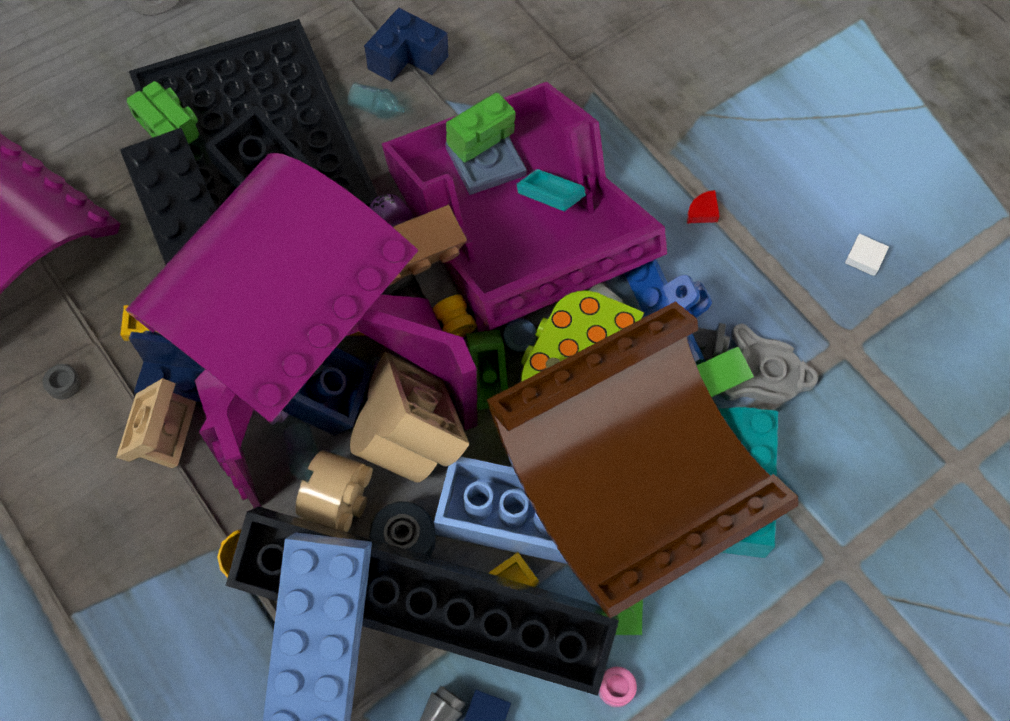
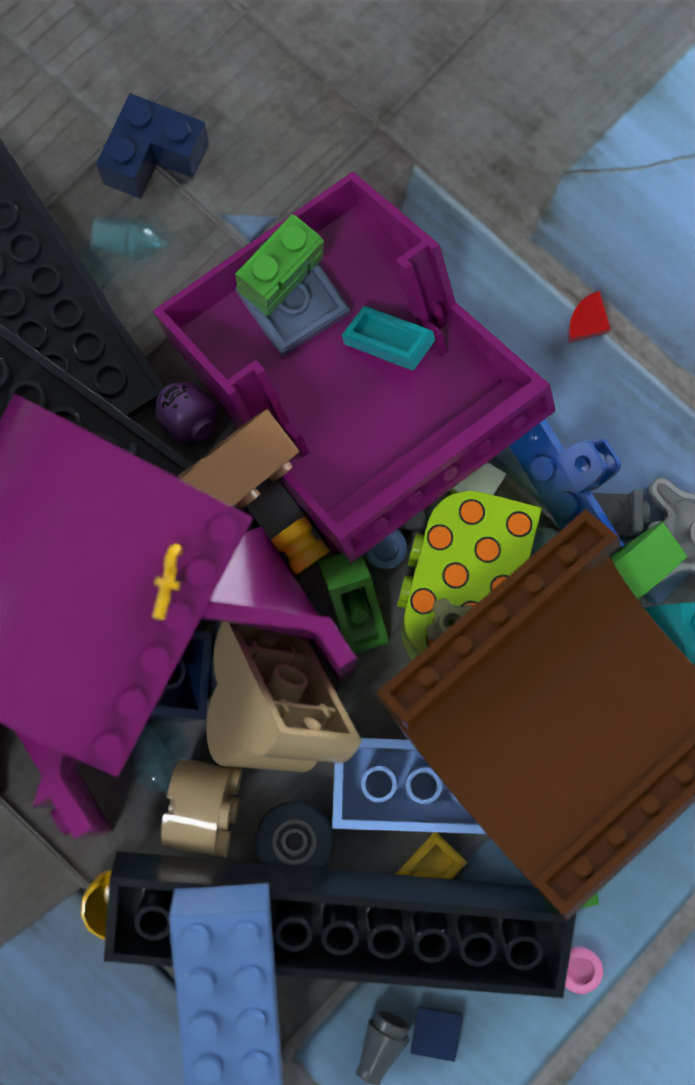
camera: 10 degrees left, 15 degrees up
none -> yellow hand [152,543,182,620]

